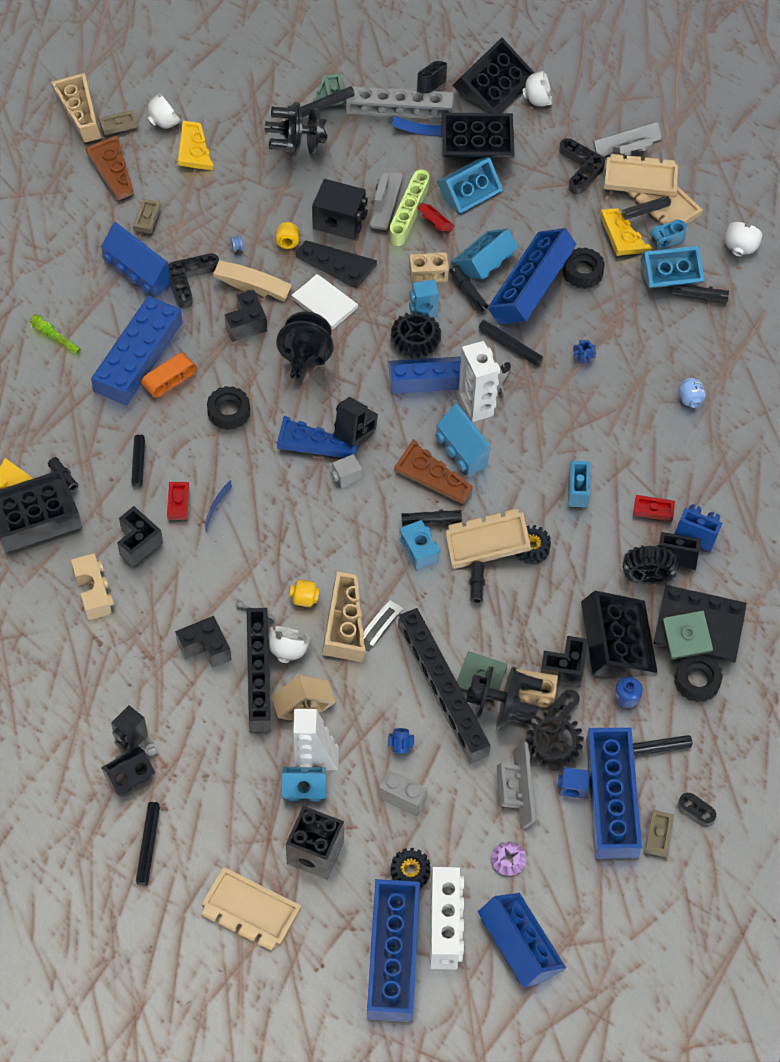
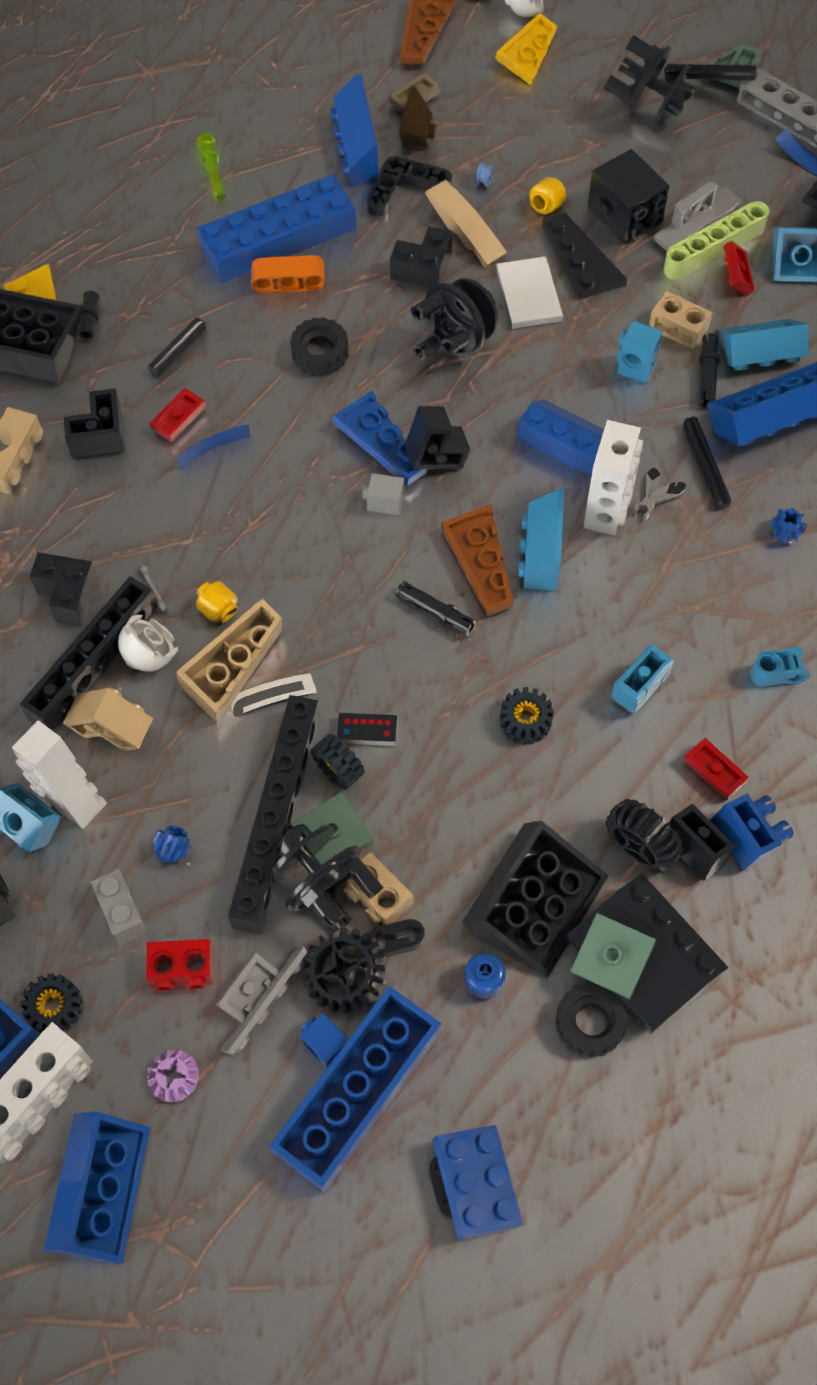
camera: 40 degrees right, 5 degrees up
black gear [391,311,441,359] -> none
dark azure brick [399,520,440,570] -> none
tan hinge [445,508,532,569] -> none
black pin [469,561,485,604] -> none
black brick [540,636,588,687] -> none
black axle [633,735,693,756] -> none
dark tan plate [645,810,674,857] -> none
none -> red brick [146,939,214,992]
none -> black bush [310,733,365,790]
none -> black tile [337,713,397,746]
none -> dark brown slope [398,86,438,148]
none -> blue plate [432,1125,523,1240]
none -> dark azure piece [749,647,810,687]

